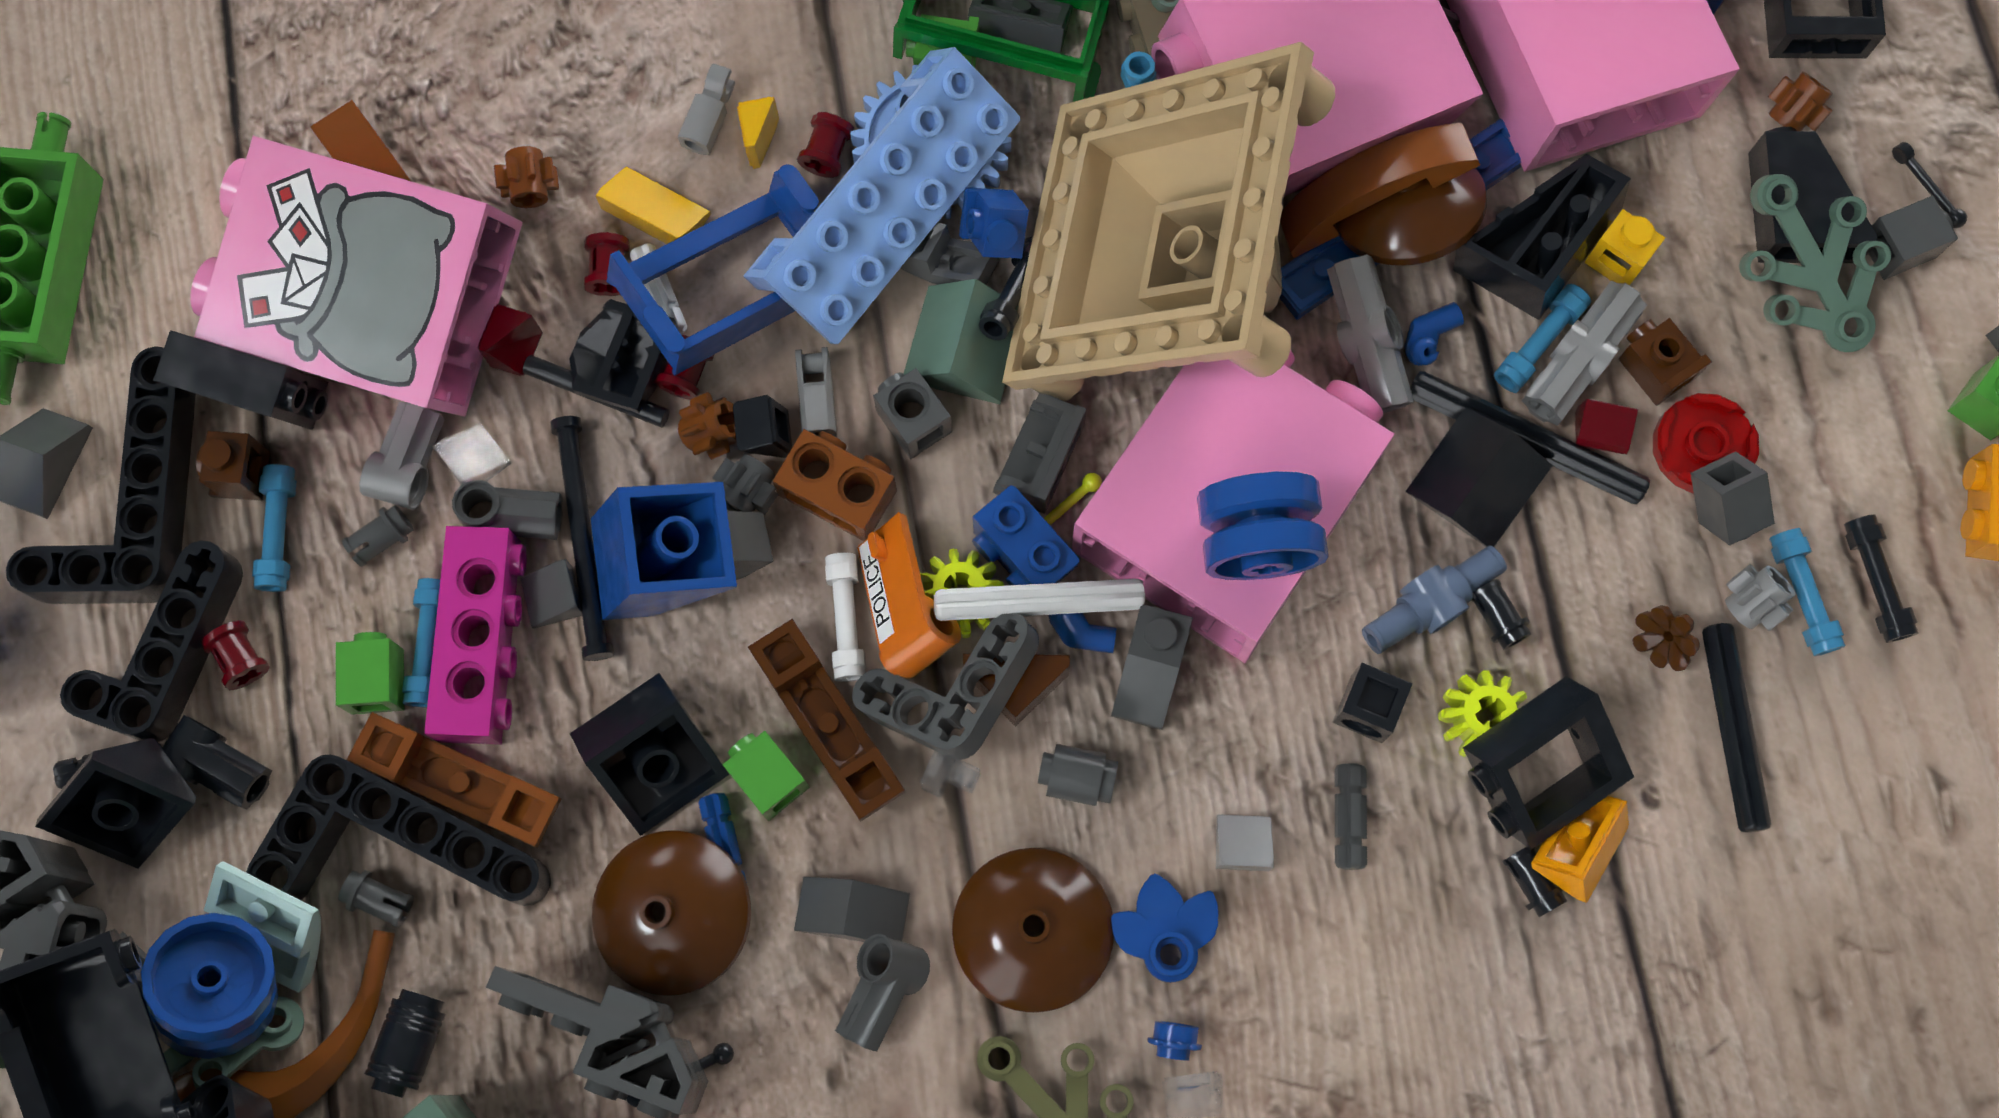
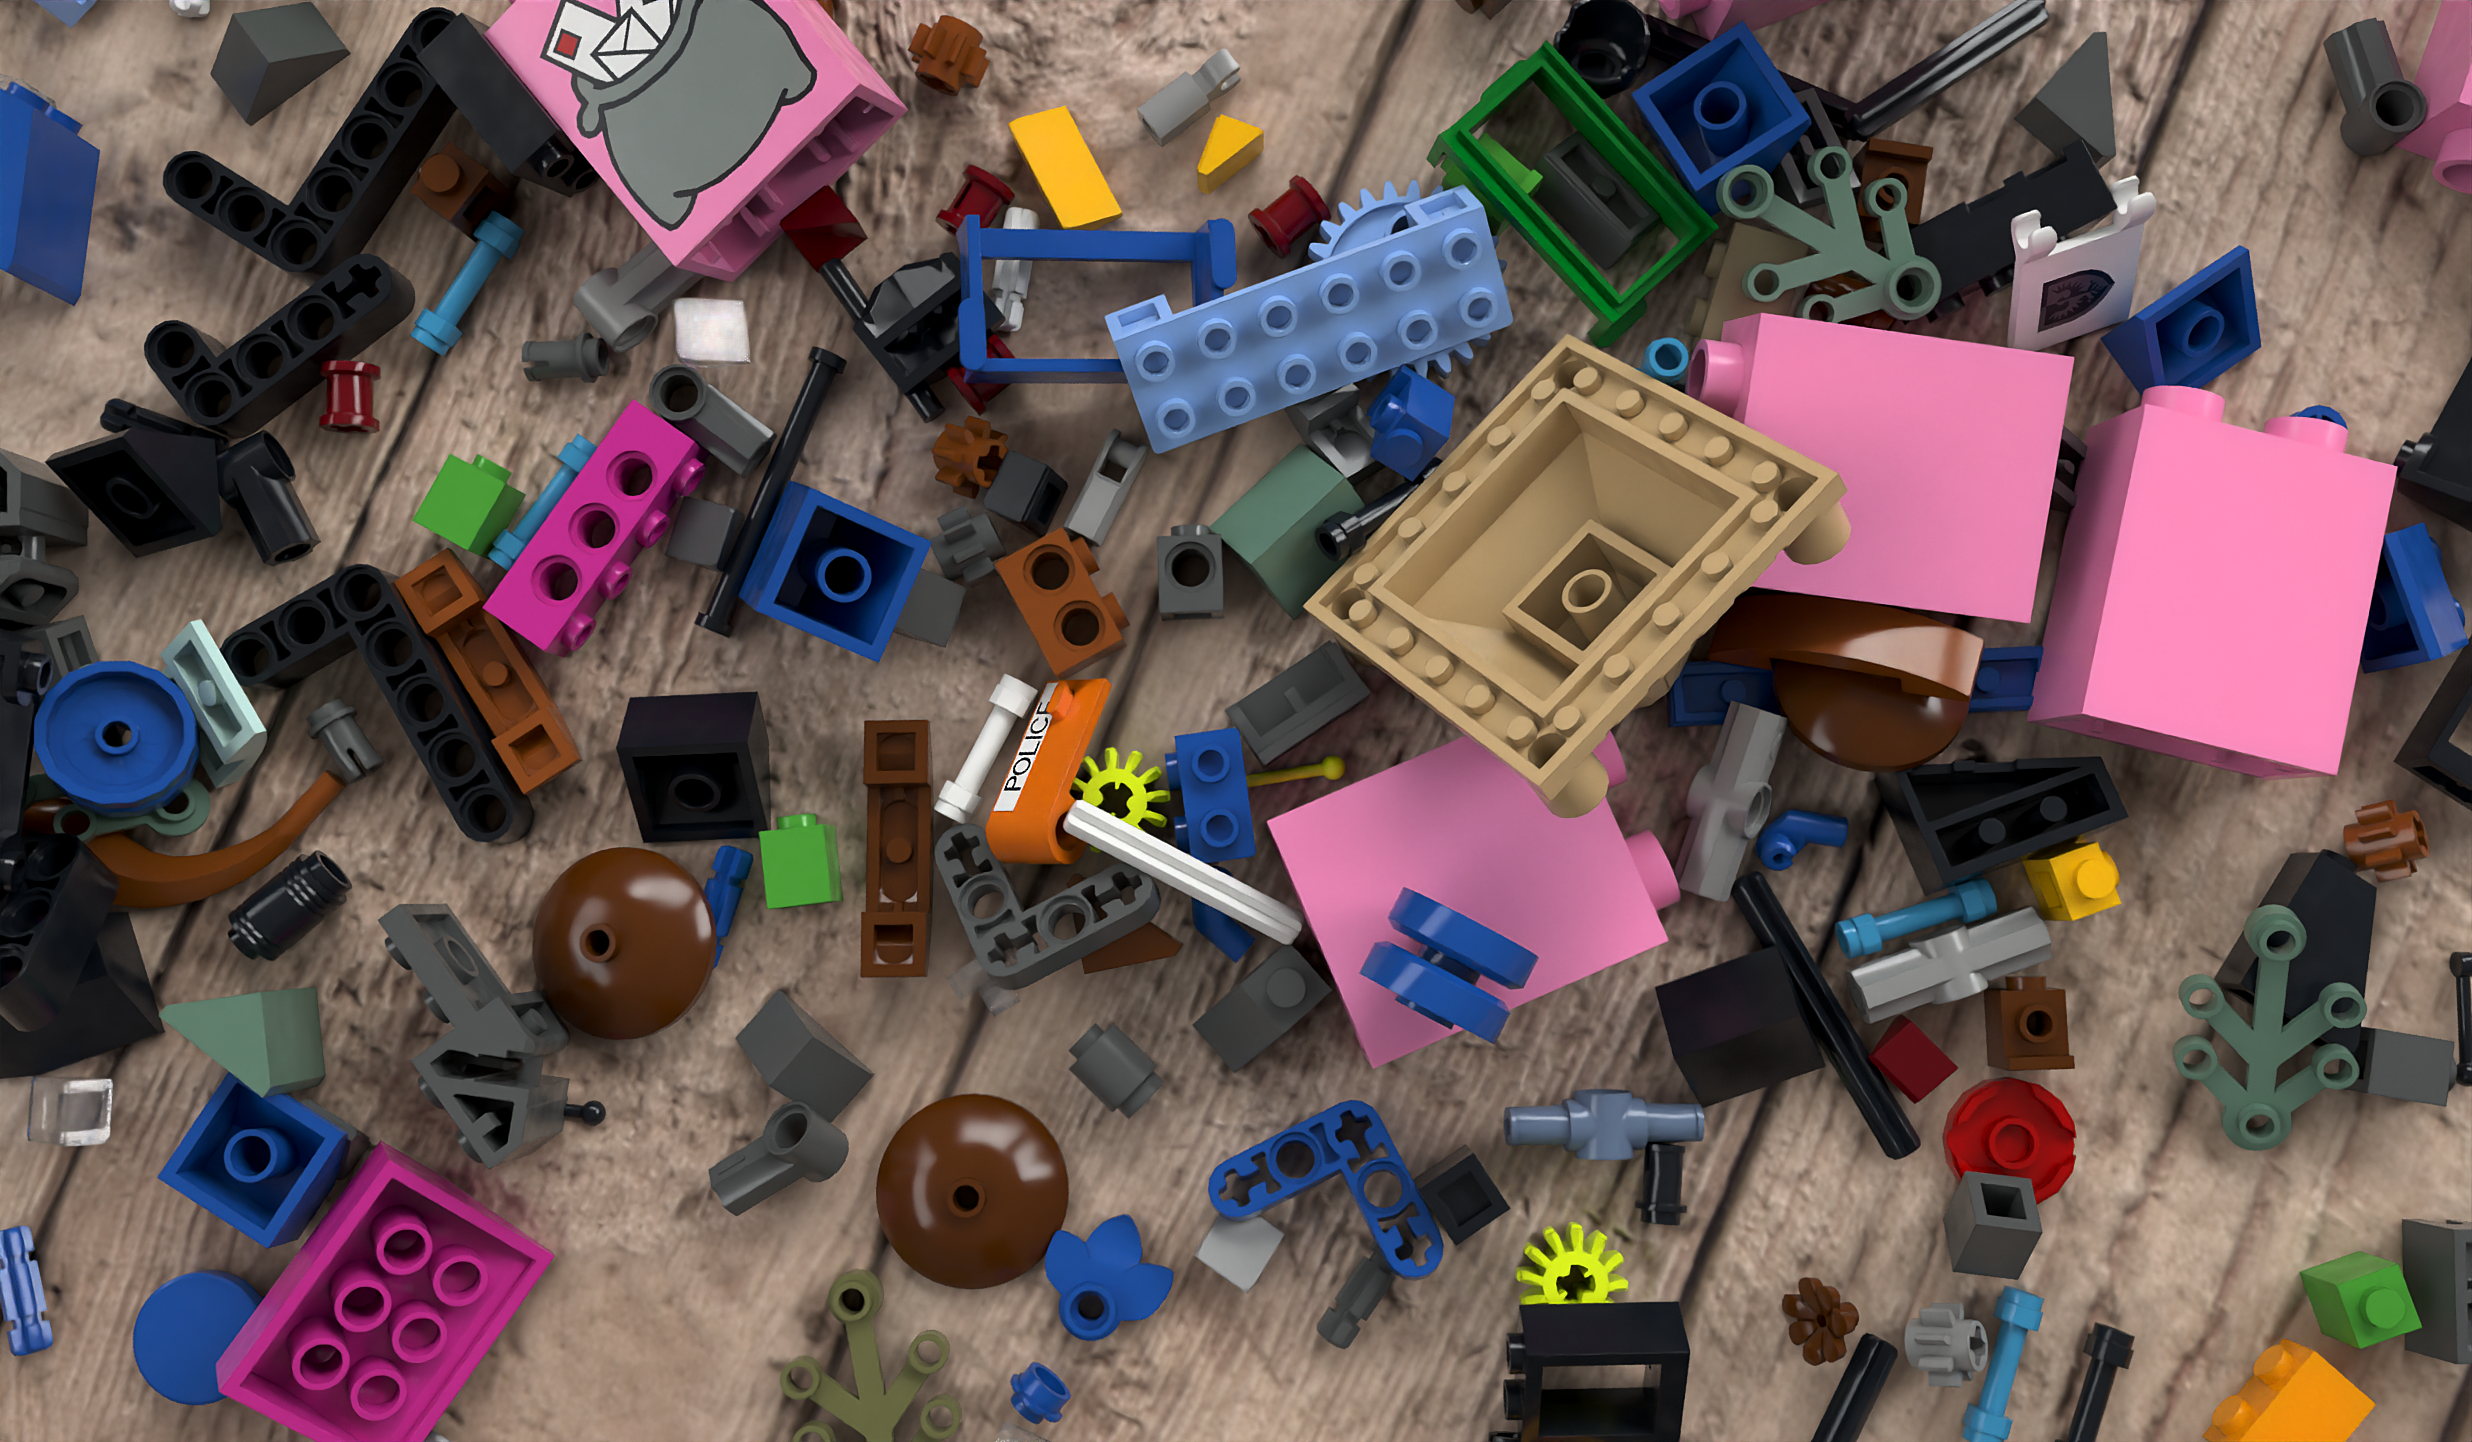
camera: 35 degrees right, 10 degrees up
none -> blue beam [1208,1100,1444,1281]

